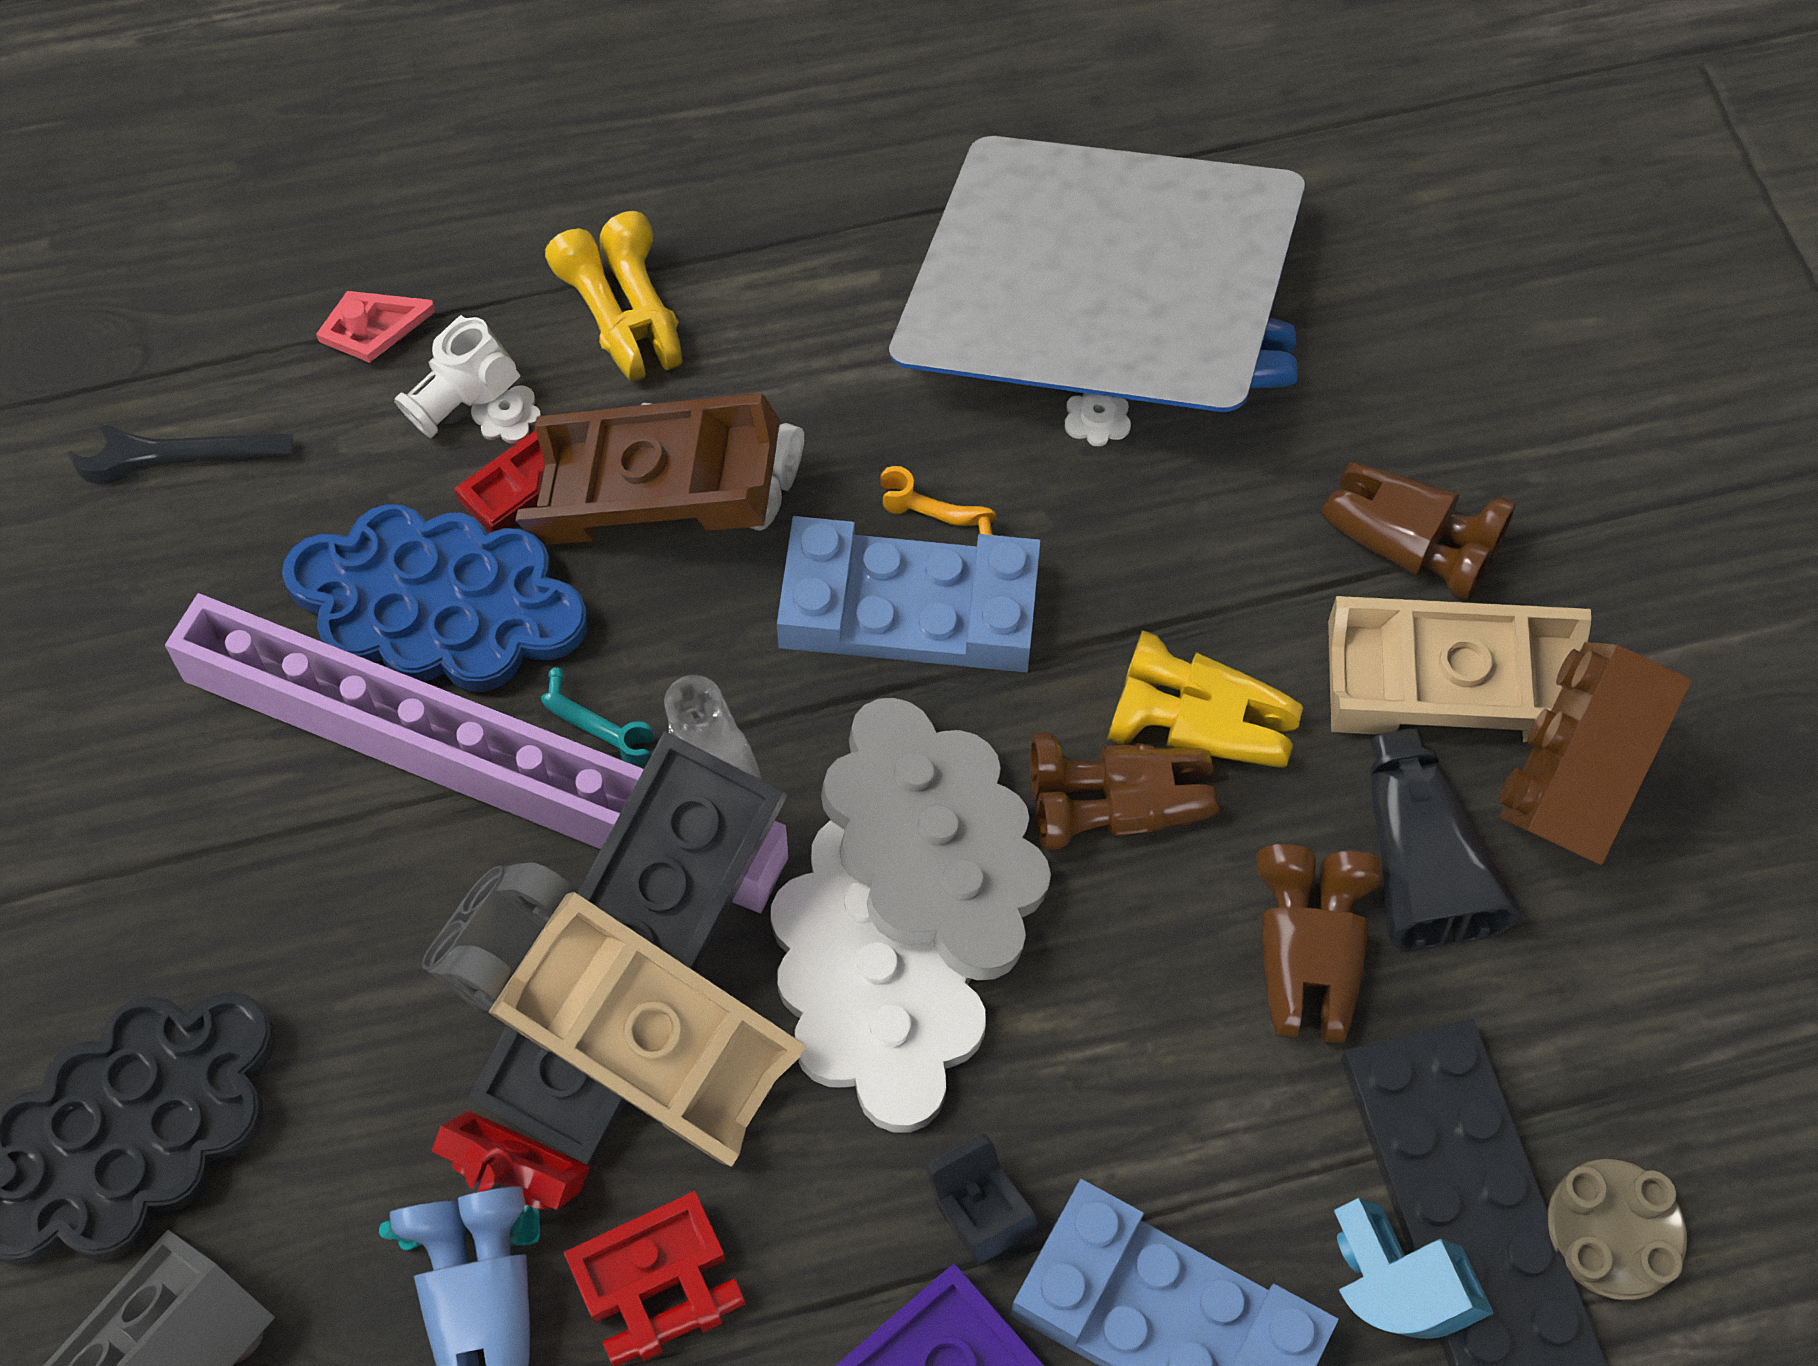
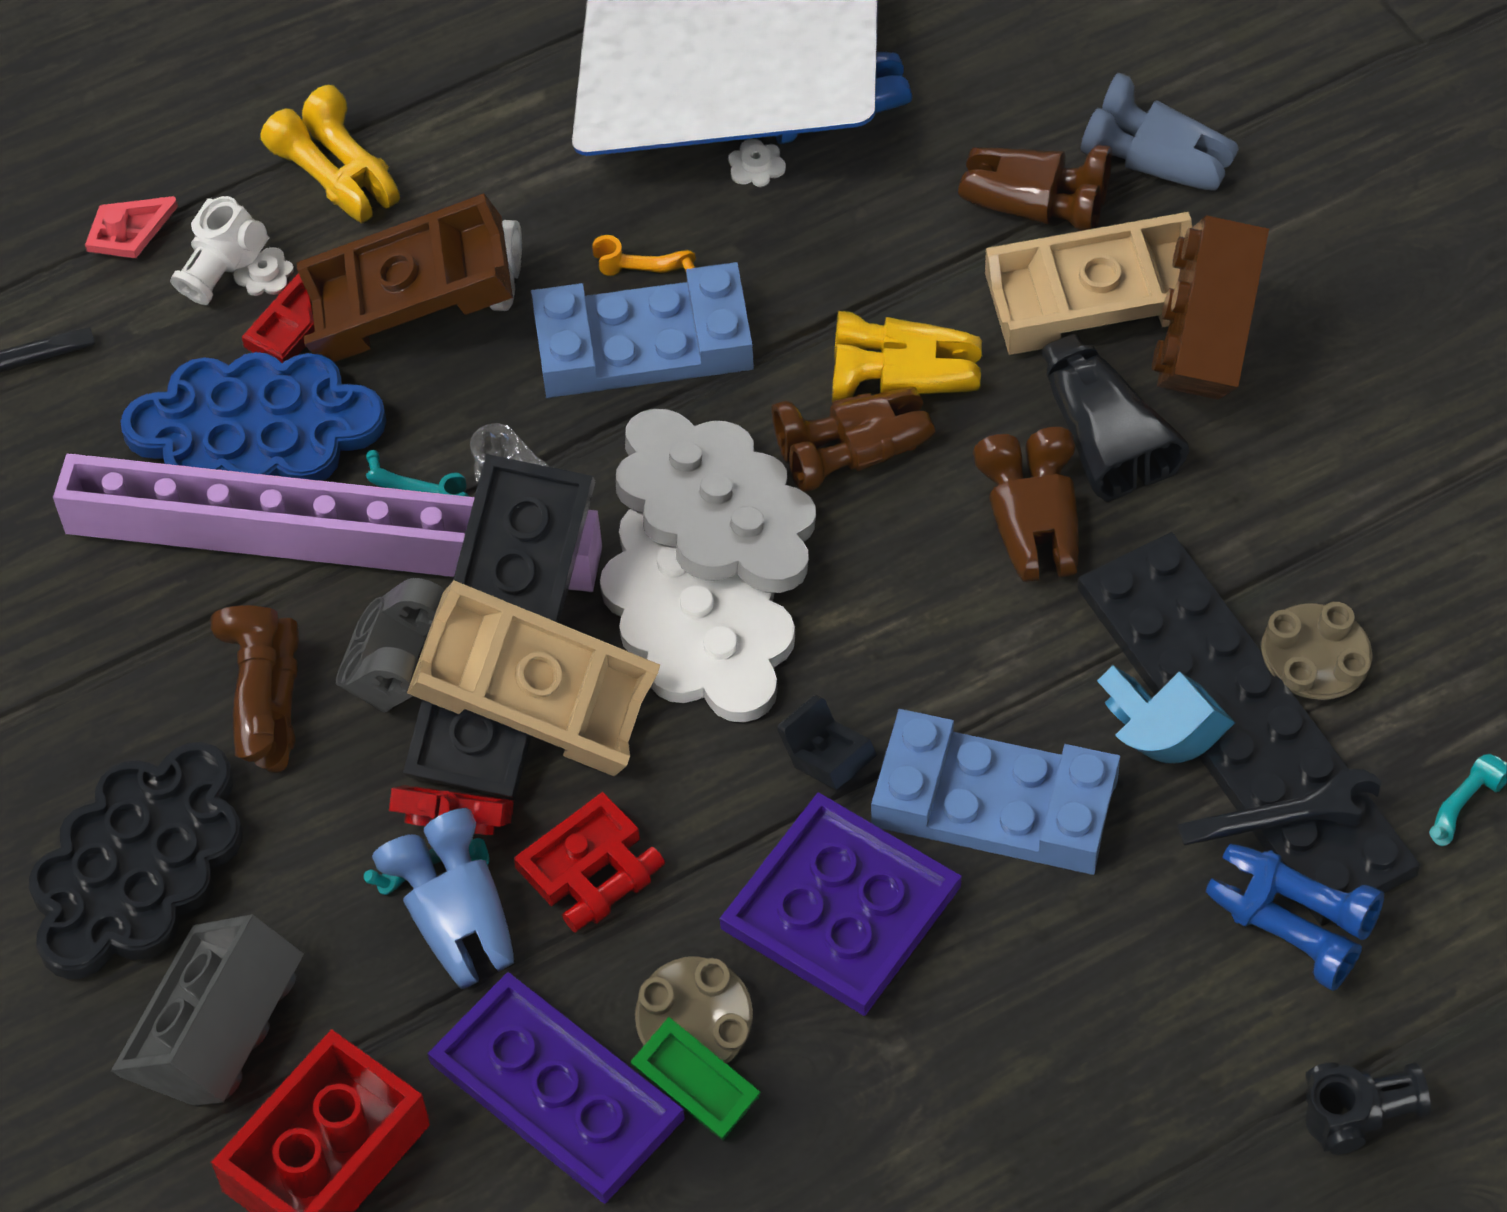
camera: 10 degrees left, 5 degrees down
none -> reddish brown piece [211,605,299,773]
none -> sand blue piece [1081,73,1239,190]

